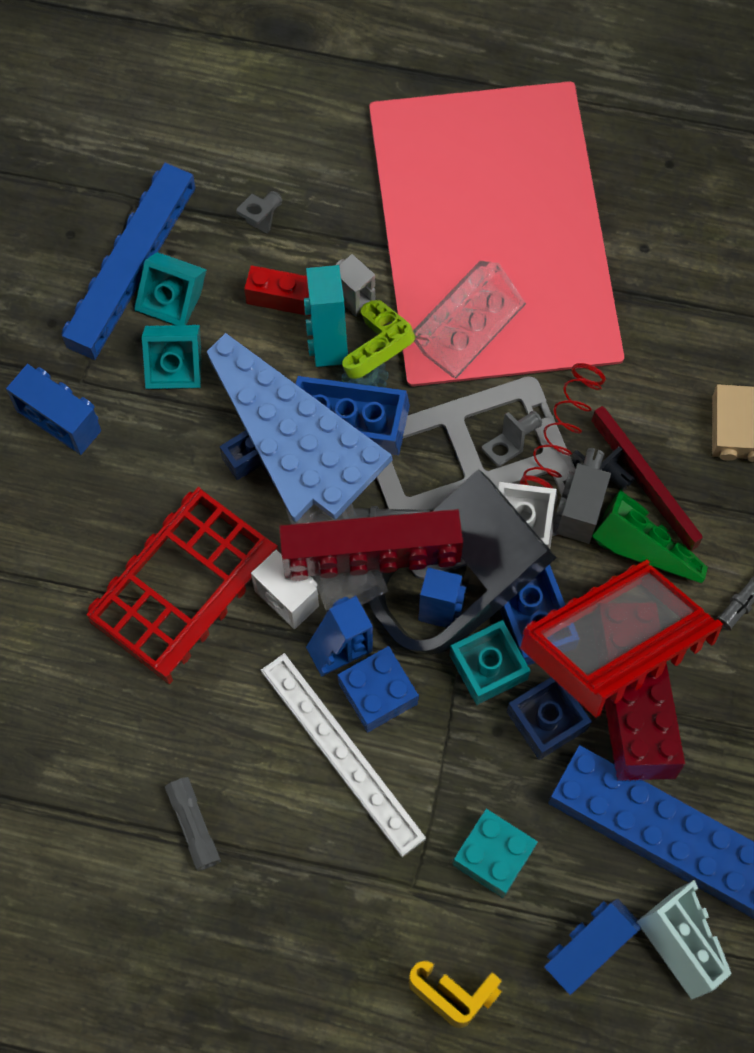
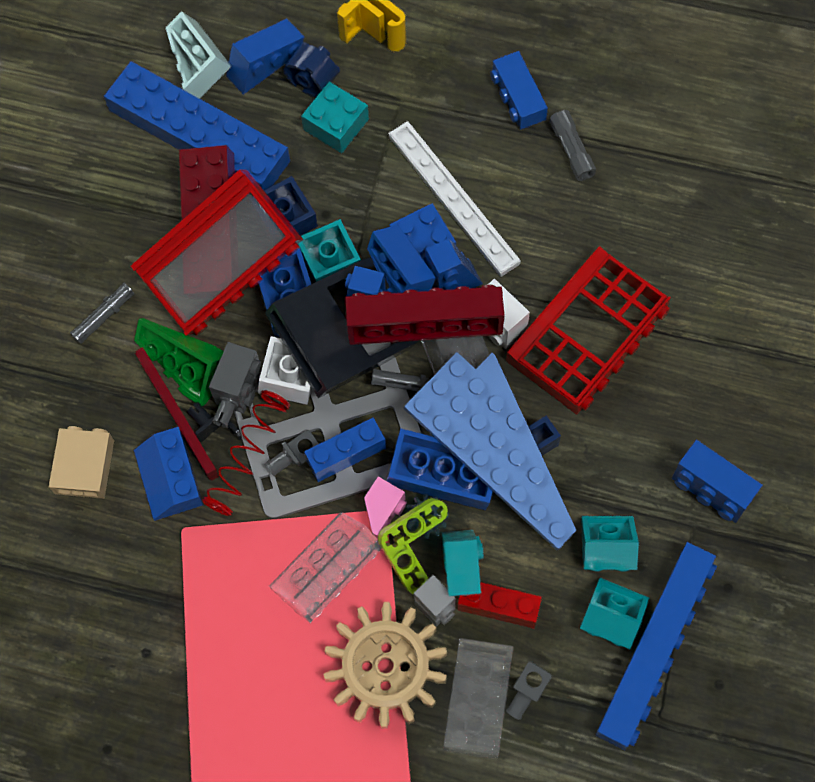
camera: 175 degrees left, 0 degrees up
none -> blue slope [134,427,203,521]
none -> dark blue brick [284,42,340,98]
none -> blue brick [304,417,386,482]
none -> tan gear [324,602,447,729]
none -> bright pink slope [364,477,407,542]
none -> blue wedge [367,225,436,294]
none -> clear brick [444,638,513,759]
none -> blue brick [490,51,548,129]

